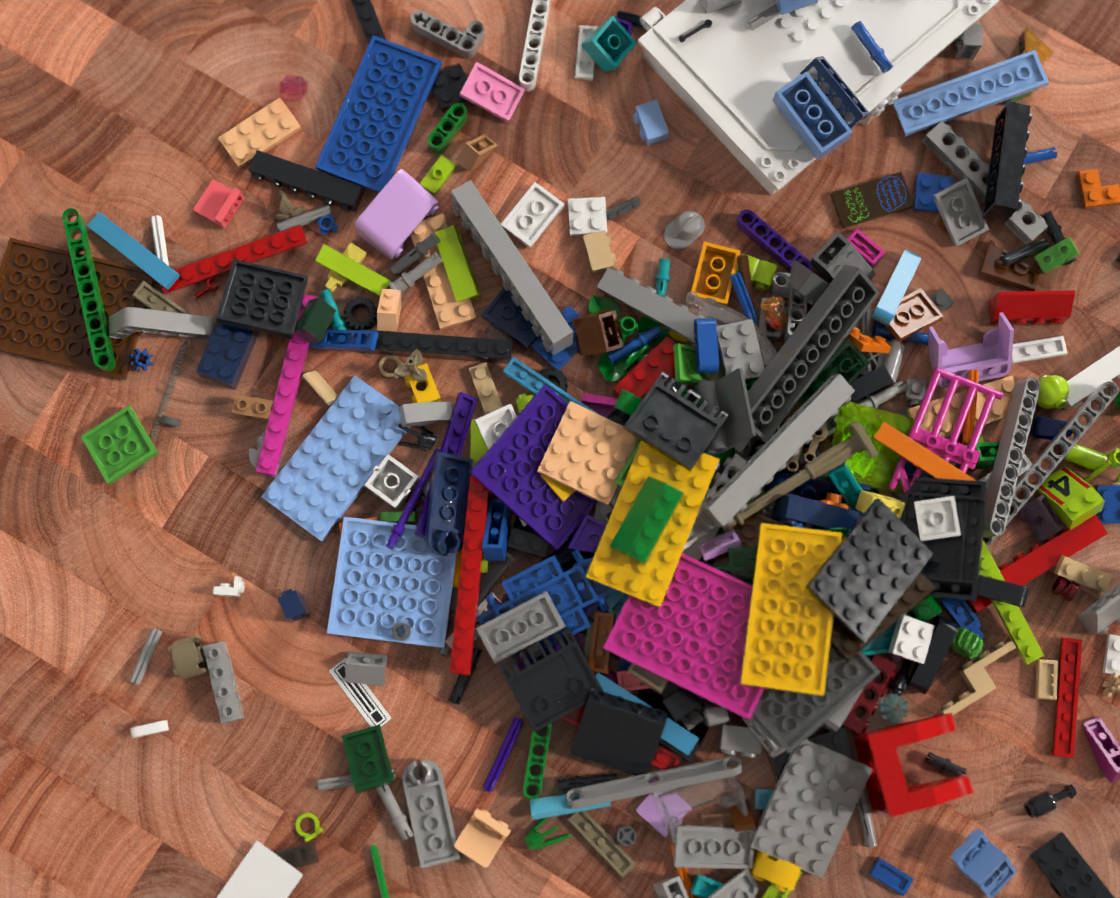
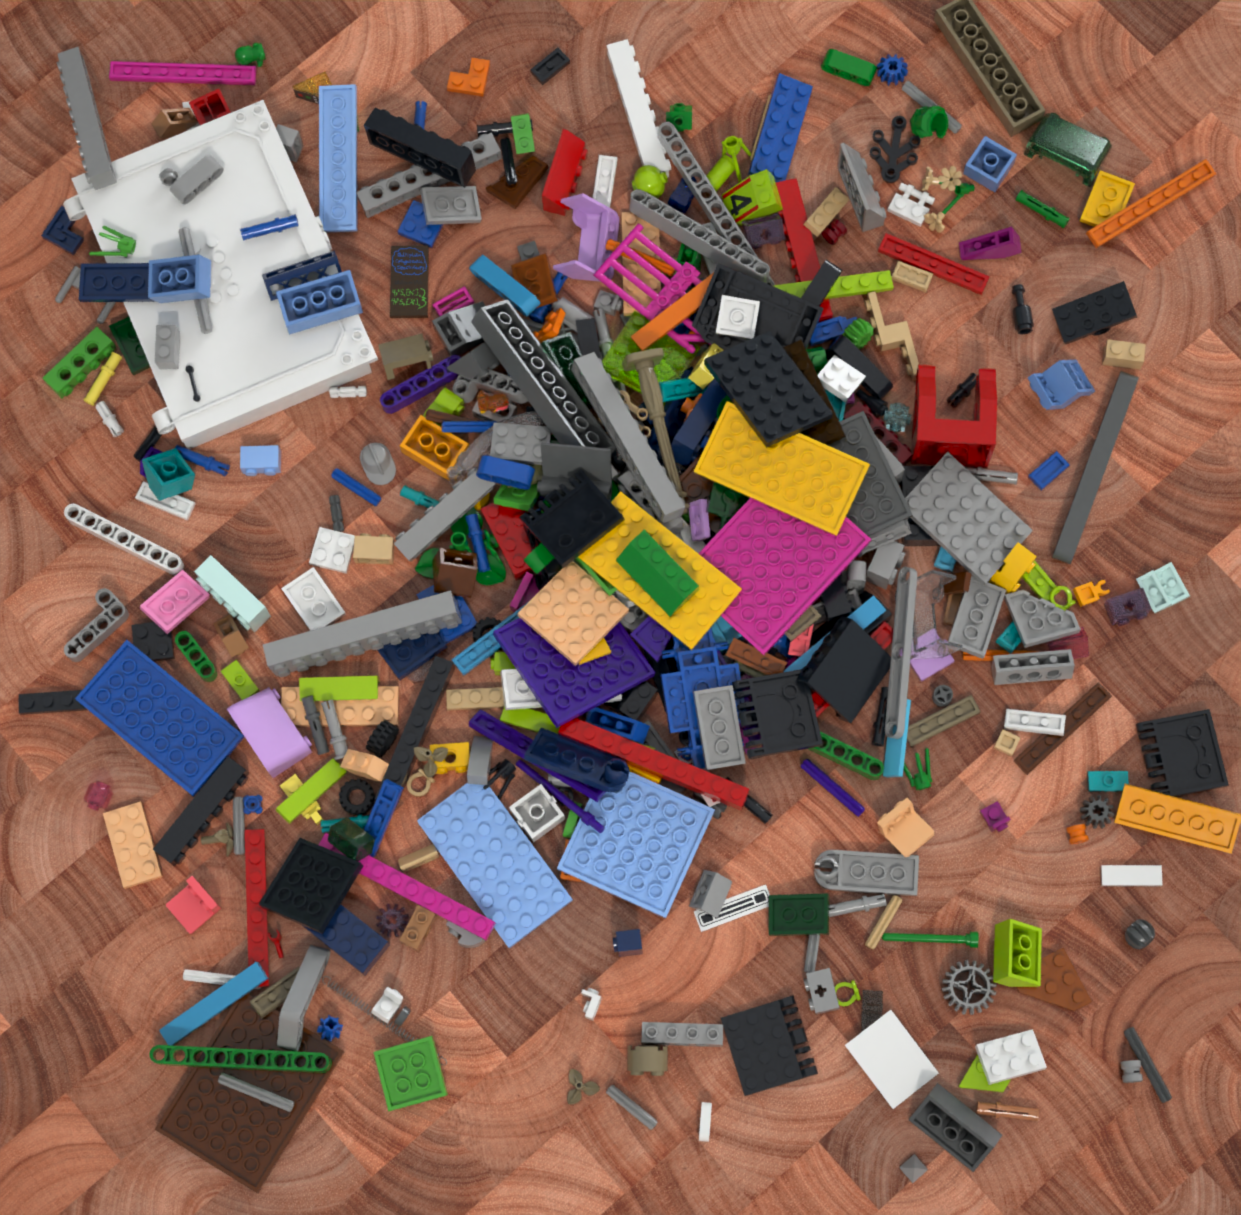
camera: 65 degrees left, 5 degrees down
dark grey bush [392,622,411,641] -> none
none -> blue pin [175,445,230,476]
none -> light aqua brick [194,555,271,633]
none -> light grey axle [218,1073,294,1112]
none -> white axle [329,386,367,398]
none -> blue axle [331,468,381,506]
none -> black tyre [366,720,399,758]
none -> white bracket [371,987,403,1024]
none -> gear [376,904,409,938]
none -> dark tan panel [378,334,434,380]
none -> dark tan plant [567,1069,600,1105]
none -> black hinge [721,996,818,1096]
none -> light grey brick [803,968,840,1015]
none -> tan axle [865,895,902,950]

